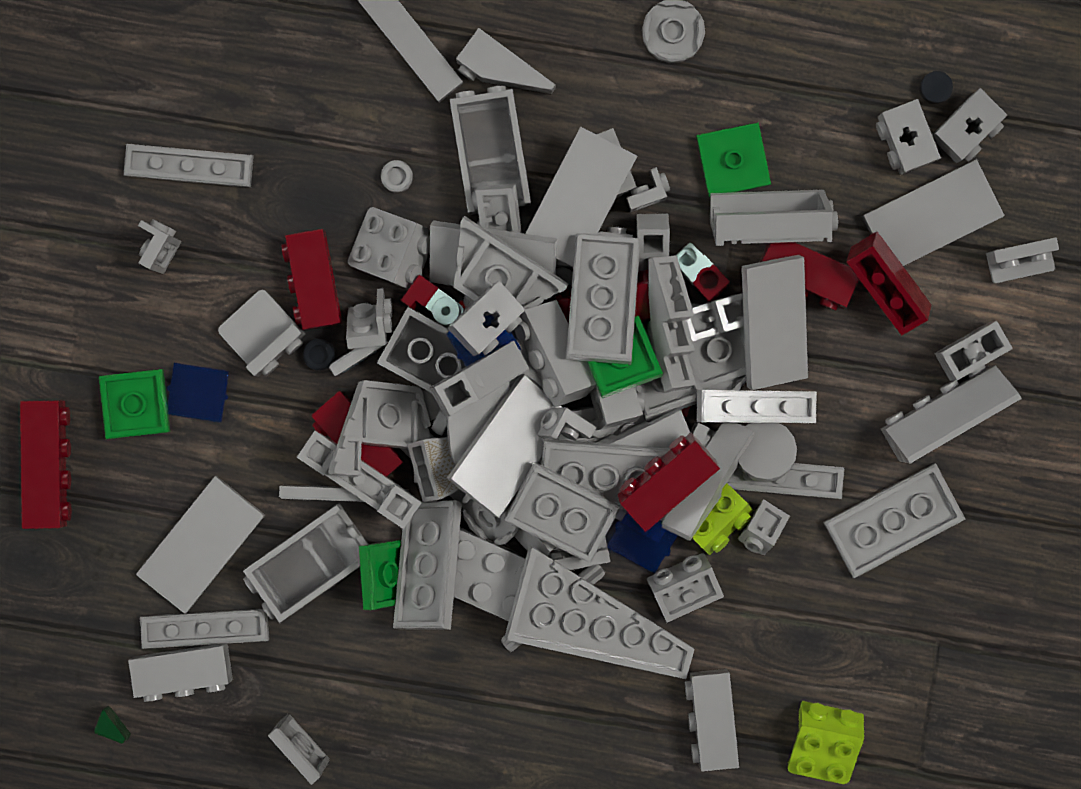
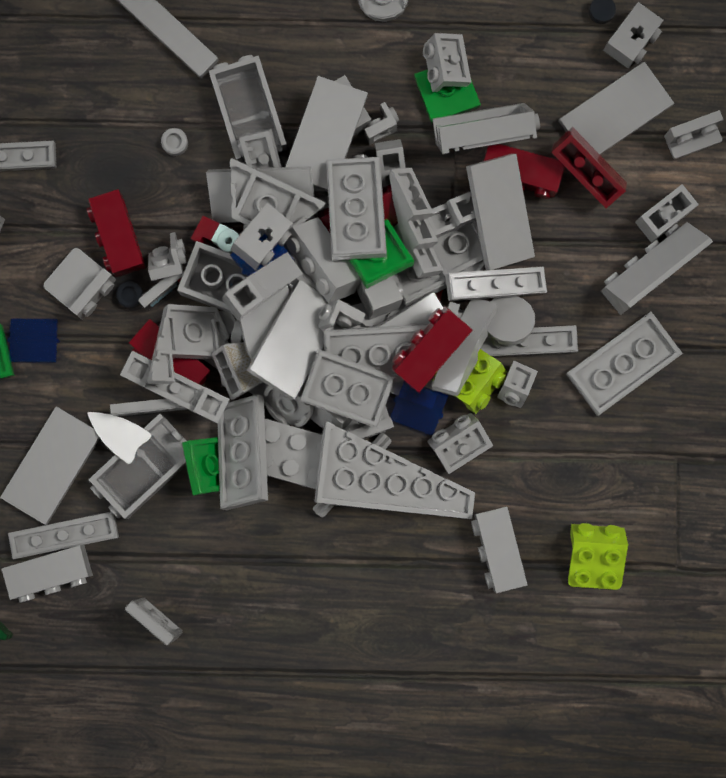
camera: 10 degrees left, 5 degrees down
light grey bracket [348,207,430,289] -> none
light grey slope [456,28,556,94] -> none
leg [675,243,730,303] -> none
light grey brick [876,99,941,175] -> none
none -> white sticker [87,412,151,464]
none -> light grey bracket [423,33,471,92]

